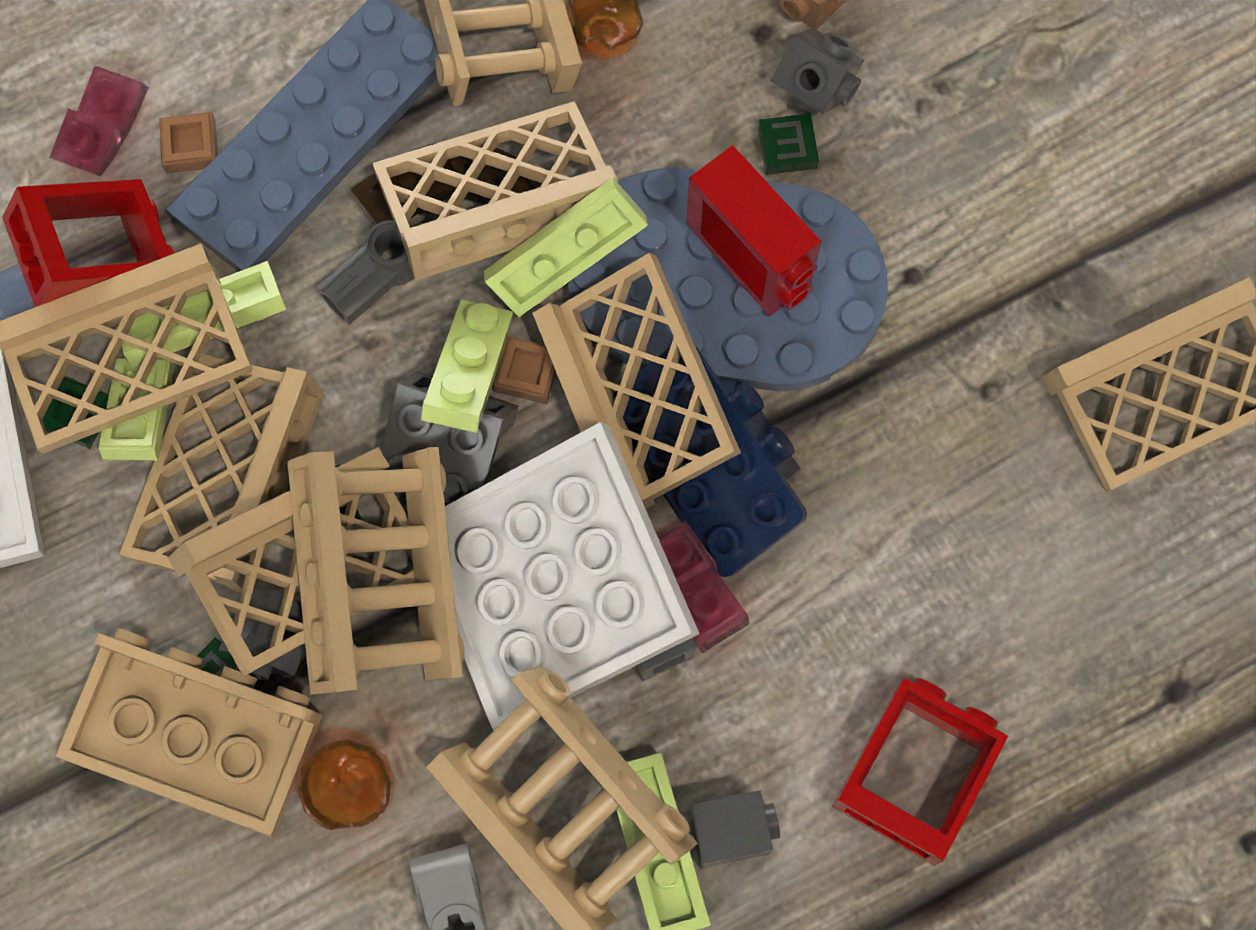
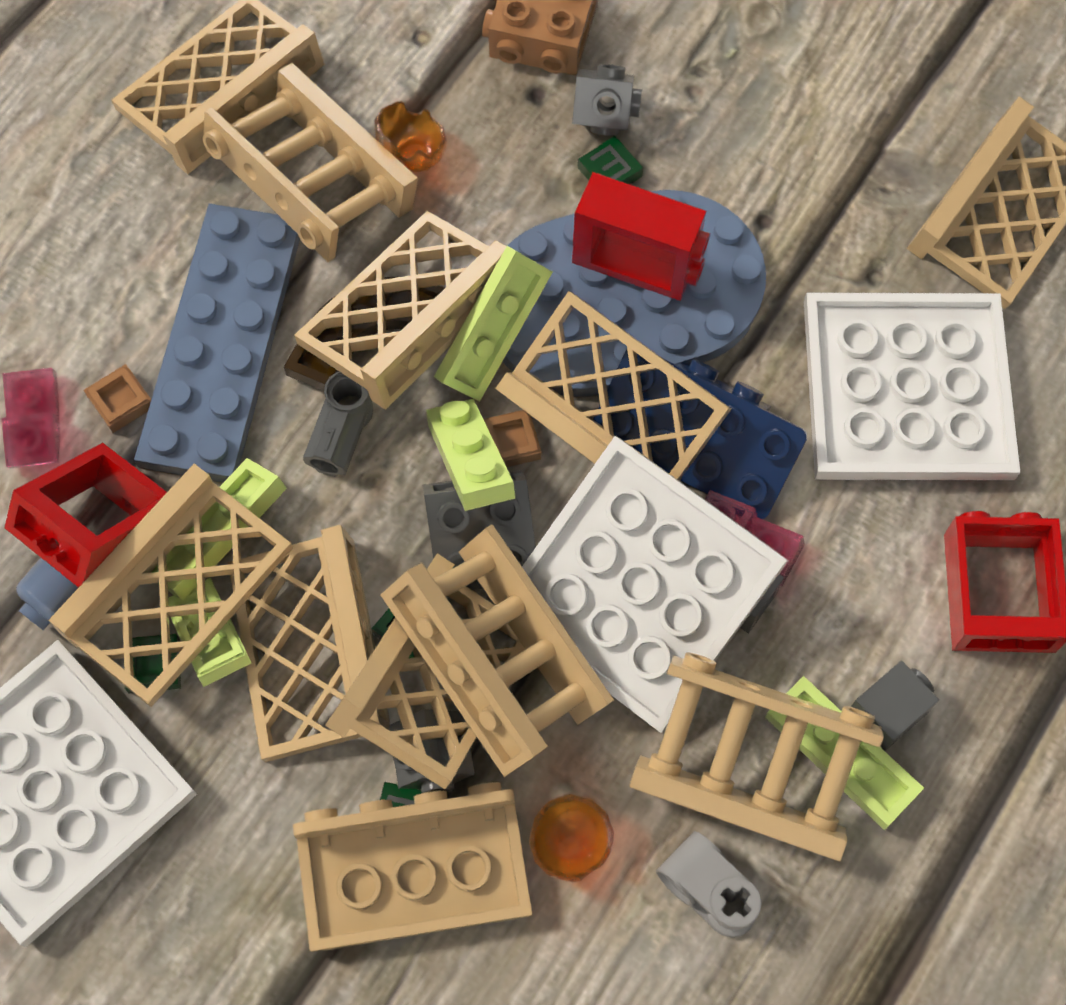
camera: 30 degrees left, 5 degrees down
none -> white plate [804,293,1020,480]

